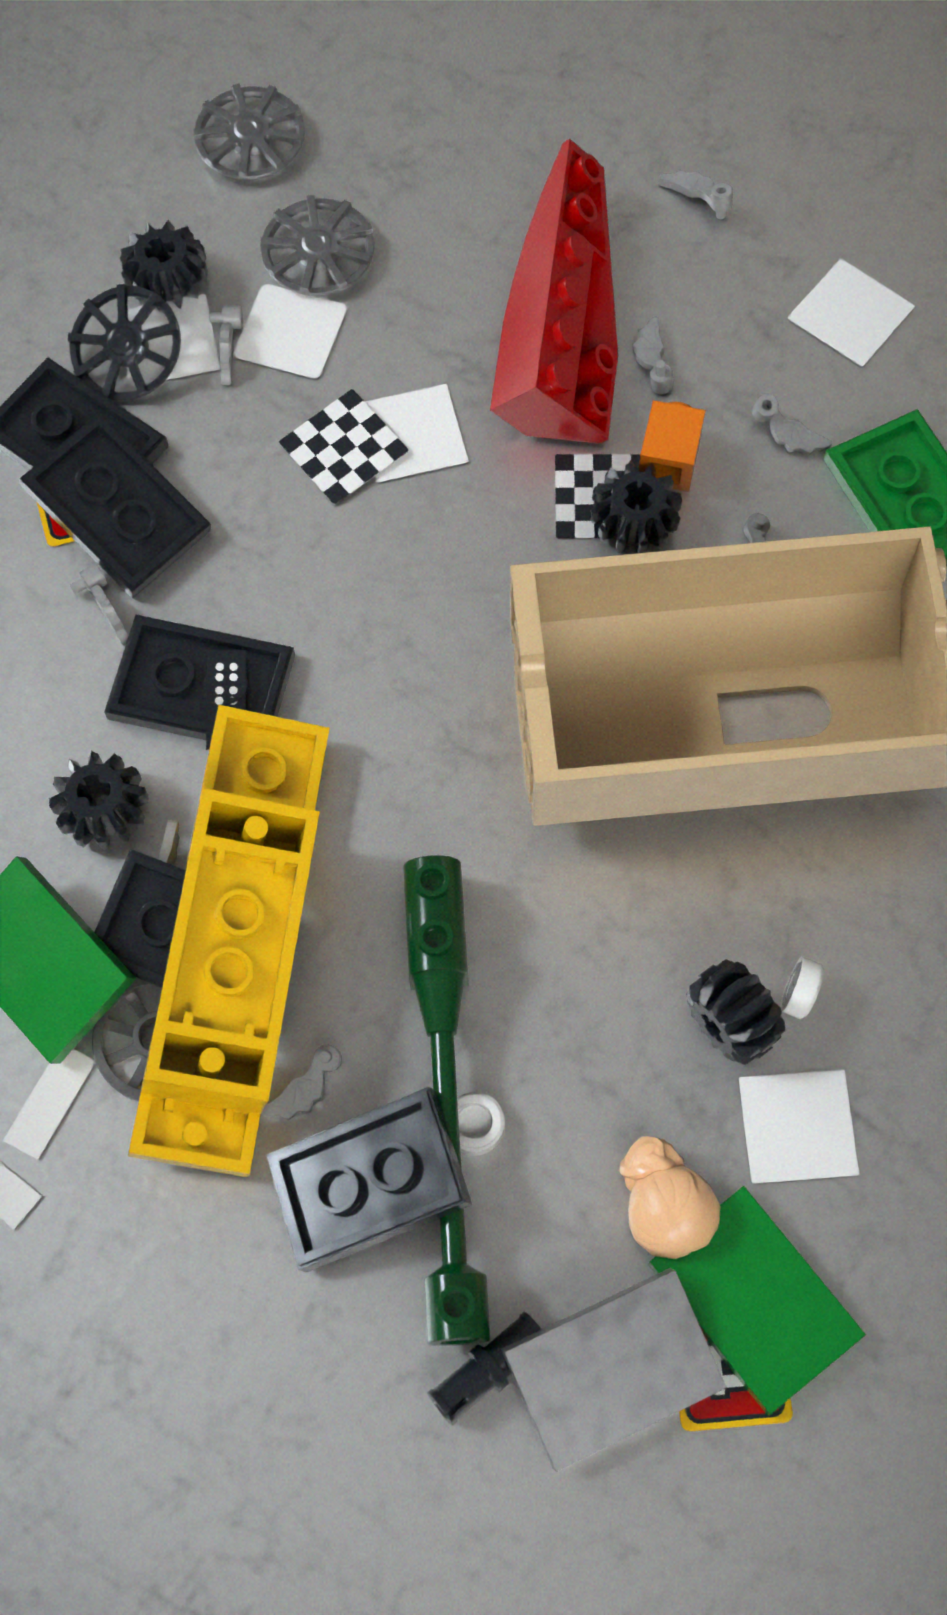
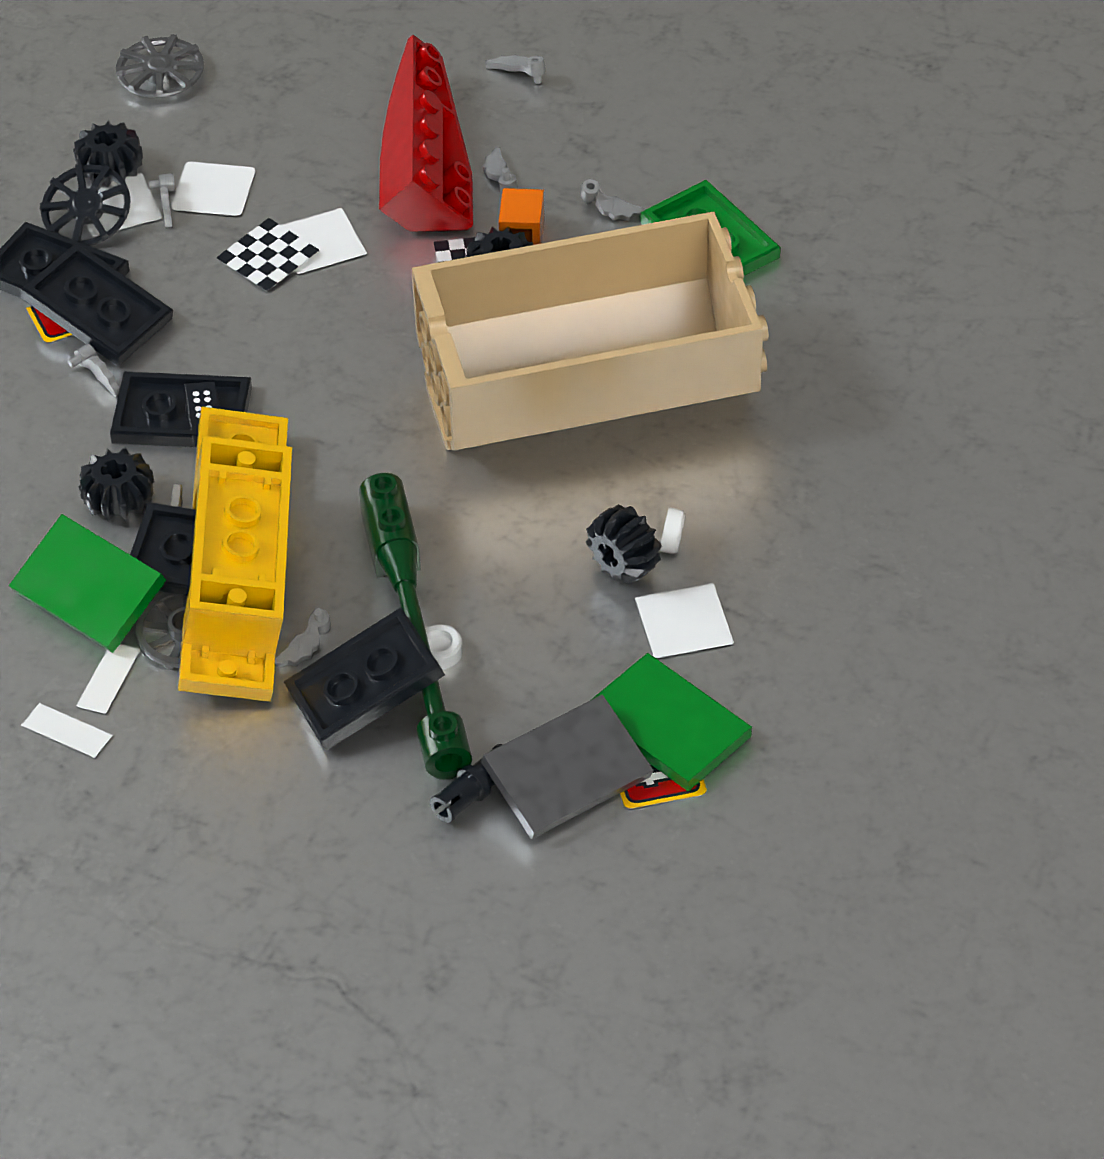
camera: 10 degrees left, 20 degrees down
flat silver wheel [260,195,374,296] -> none
light nougat hair [619,1136,721,1259] -> none
white sticker [788,259,915,367] -> none

